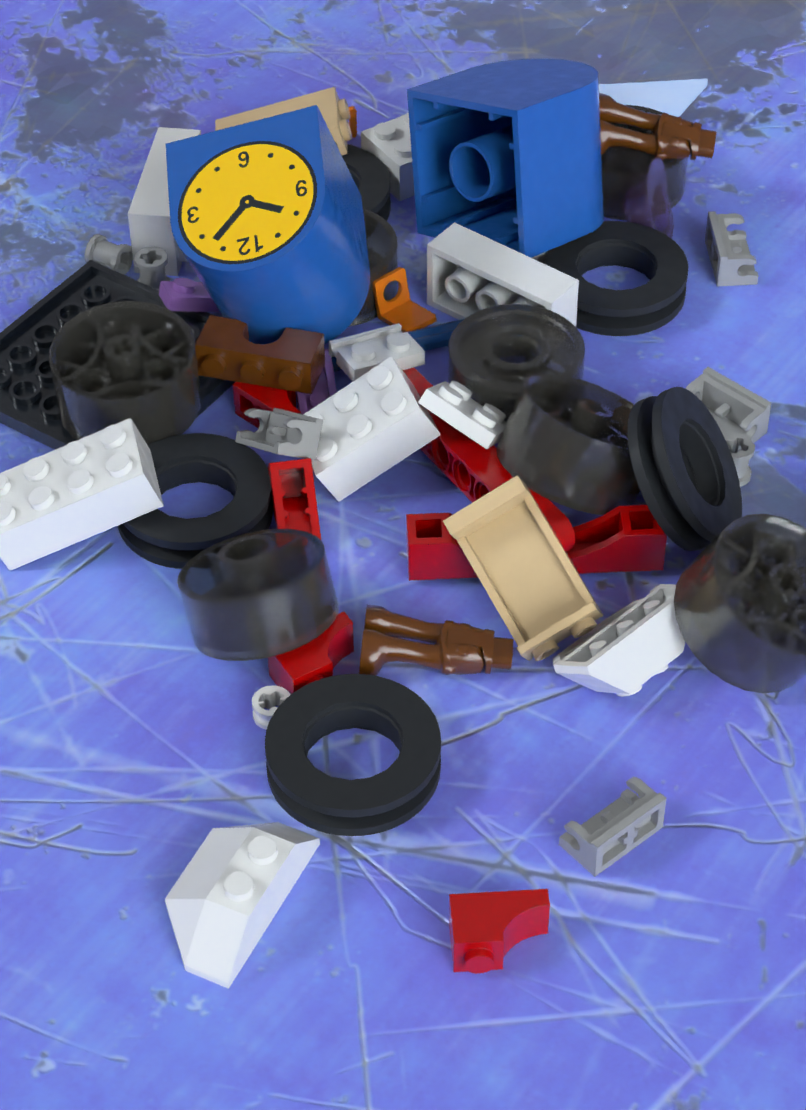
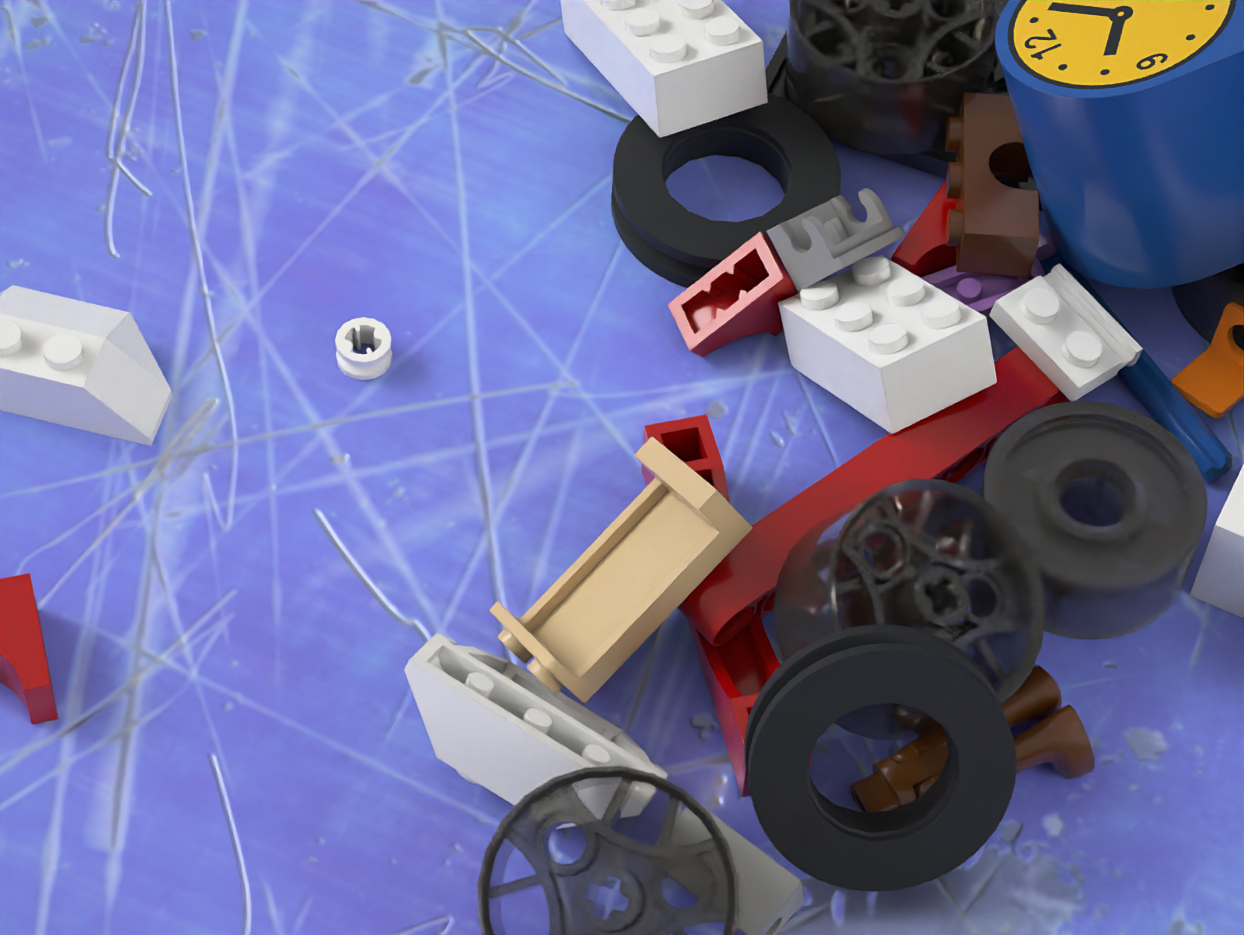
camera: 75 degrees right, 10 degrees up
clear smoke piece [177,529,339,661] -> none
black tyre [265,674,441,836] -> none
red arch [267,611,354,695] -> none
reddish brown piece [359,605,514,676] -> none
white plate [418,381,512,449] -> none
light grey hinge [559,777,667,877] -> none
light grey hinge [685,367,771,451] -> none
light grey bush [724,433,755,487] -> none

